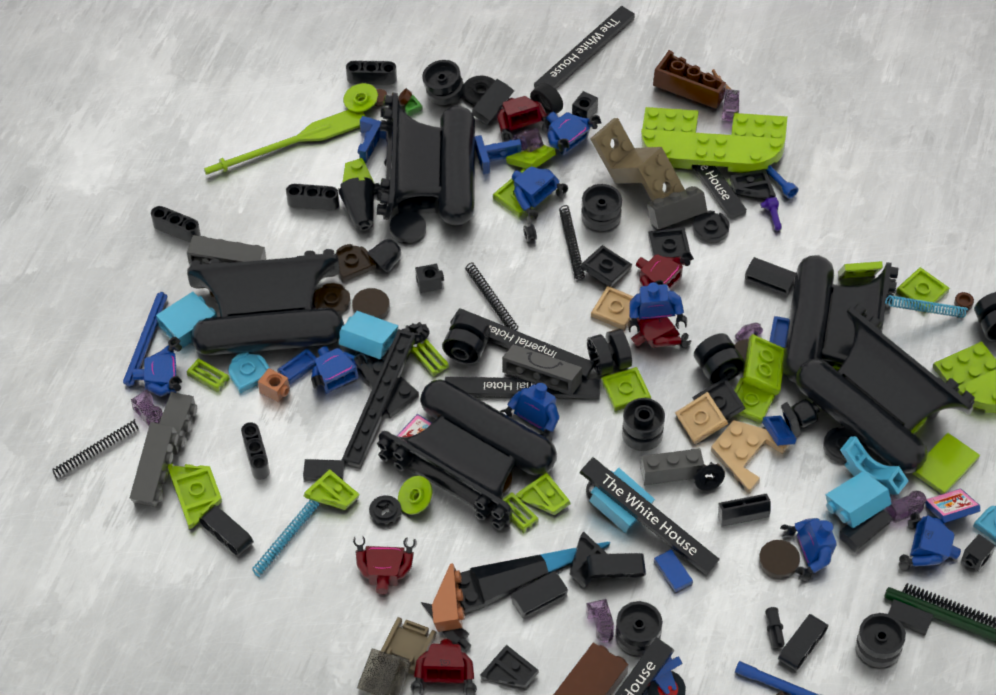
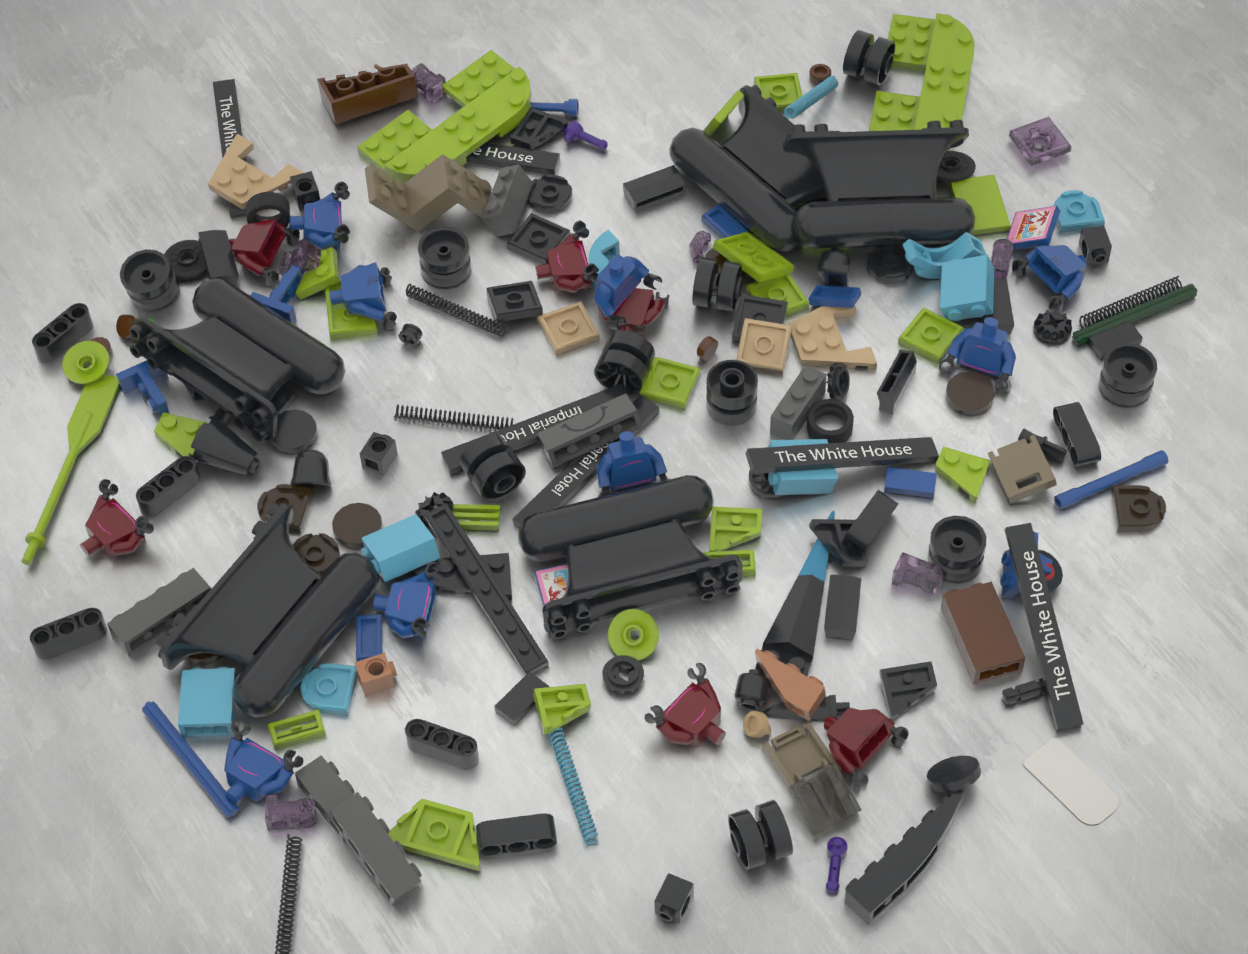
camera: 50 degrees left, 0 degrees up
none -> dark red torso [80,479,154,558]
none -> tan wing [208,134,303,210]
none -> medium azure brick [589,230,620,290]
none -> black brick [654,873,694,923]
none -> reddish brown tile [697,336,718,361]
none -> black wheel [728,800,793,870]
none -> black head [734,669,771,710]
none -> tan tile [743,711,771,738]
none -> black tyre [807,399,854,443]
none -> lime tile [898,307,964,364]
none -> lime wing [935,446,991,502]
none -> black wheel [937,151,976,182]
none -> dark tan container [988,435,1057,504]
none -> black gear [1034,310,1072,342]

